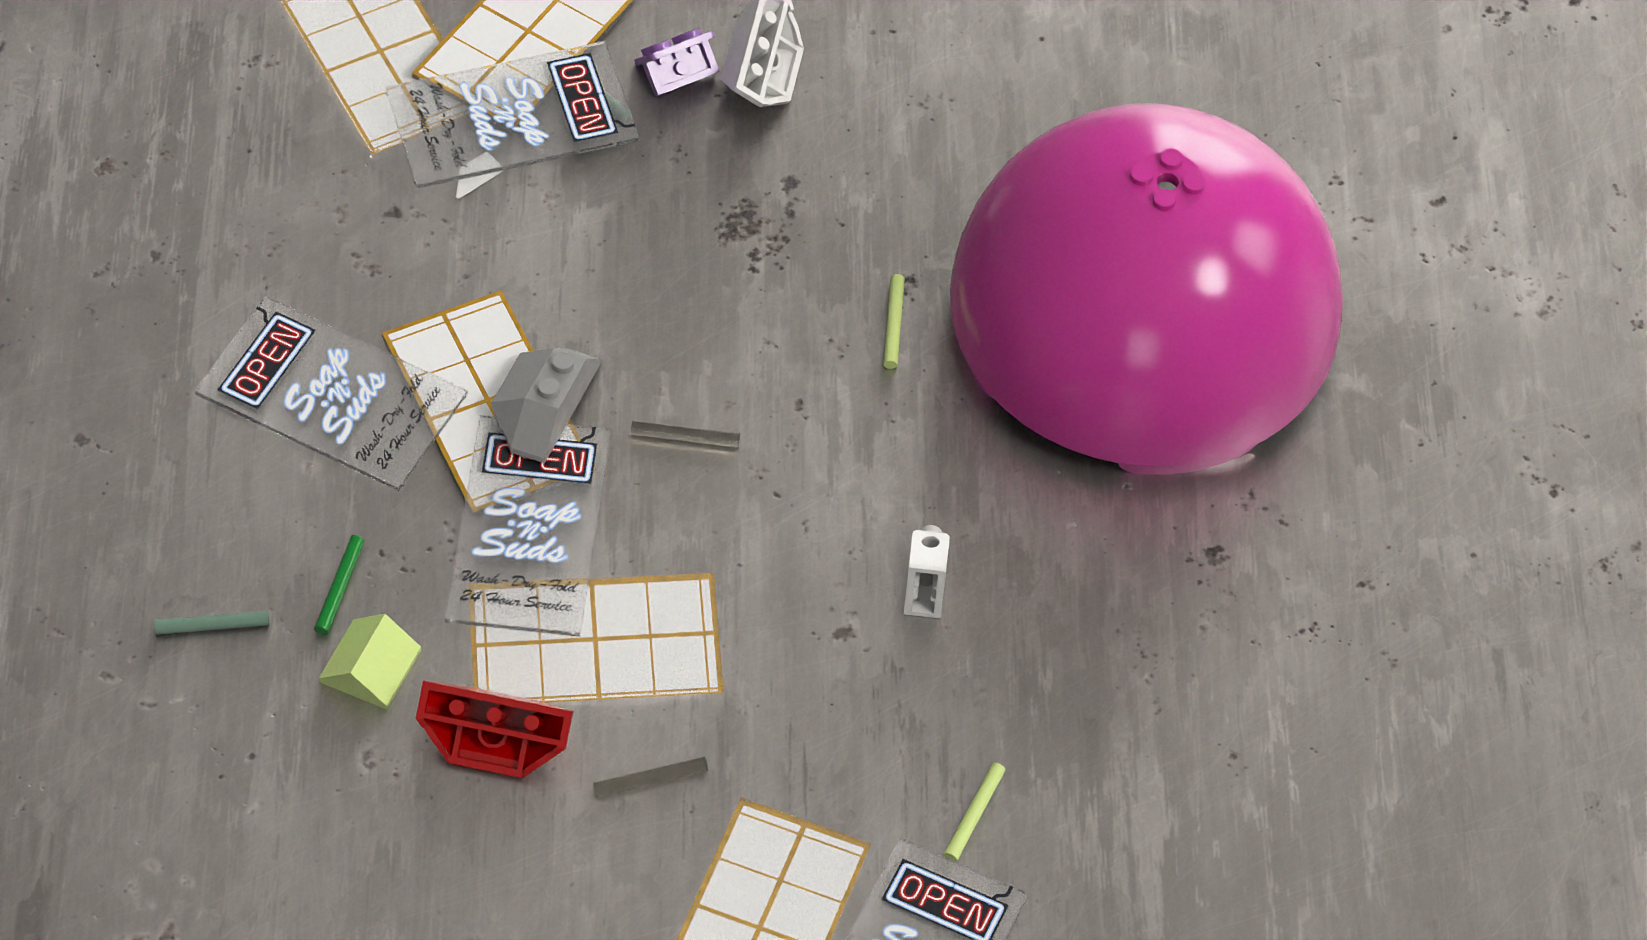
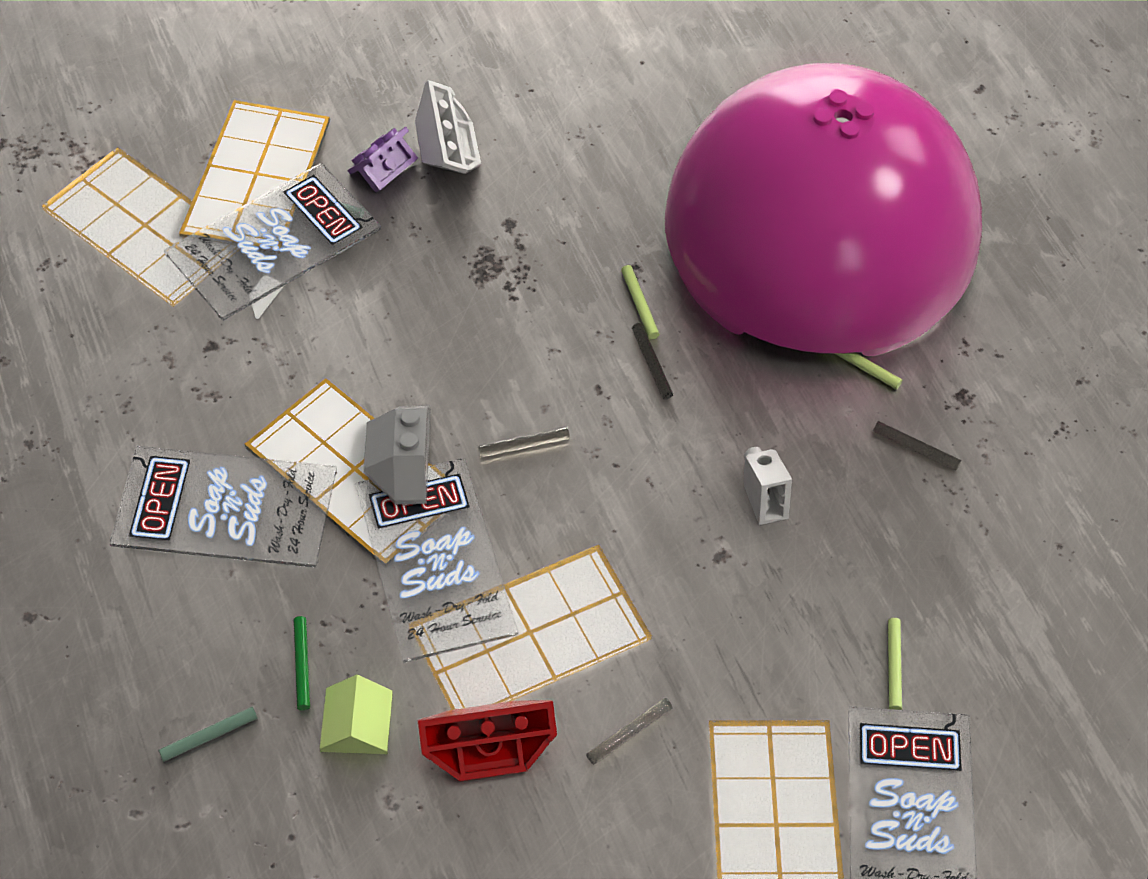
camera: 20 degrees left, 0 degrees up
none -> clear smoke bar [632,323,673,399]
none -> yellowish green bar [834,352,903,390]
none -> clear smoke bar [873,421,962,471]

